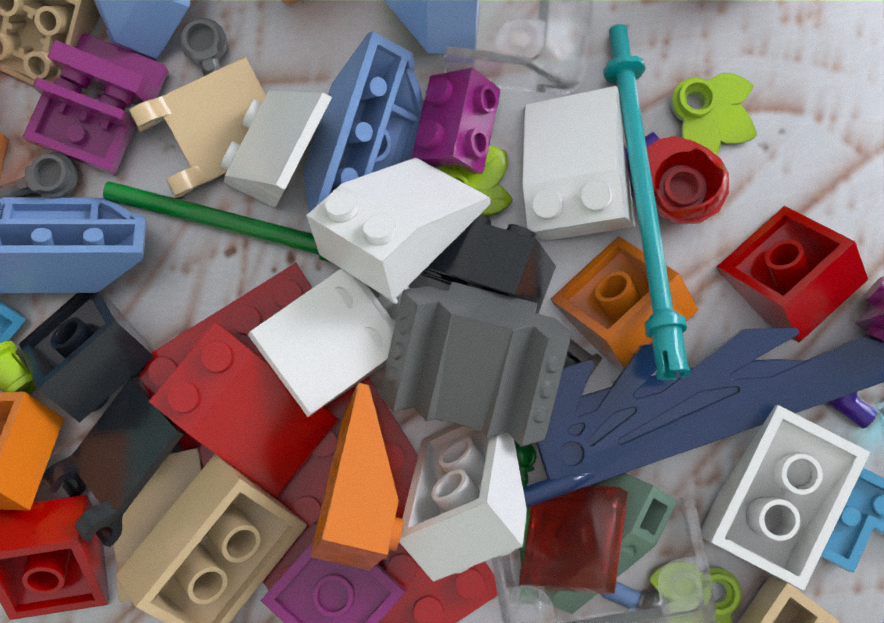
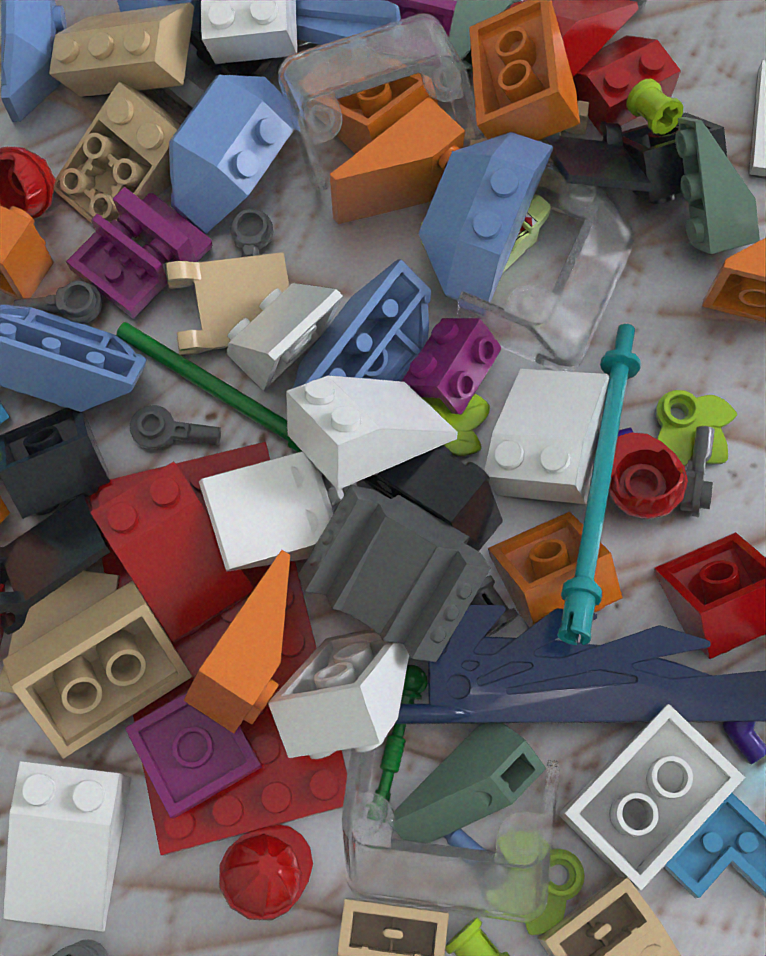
camera: 20 degrees right, 10 degrees down
clear red tile [519,487,628,594] -> none
none -> dark grey plate [130,405,221,449]
none -> dark grey plate [681,426,715,517]

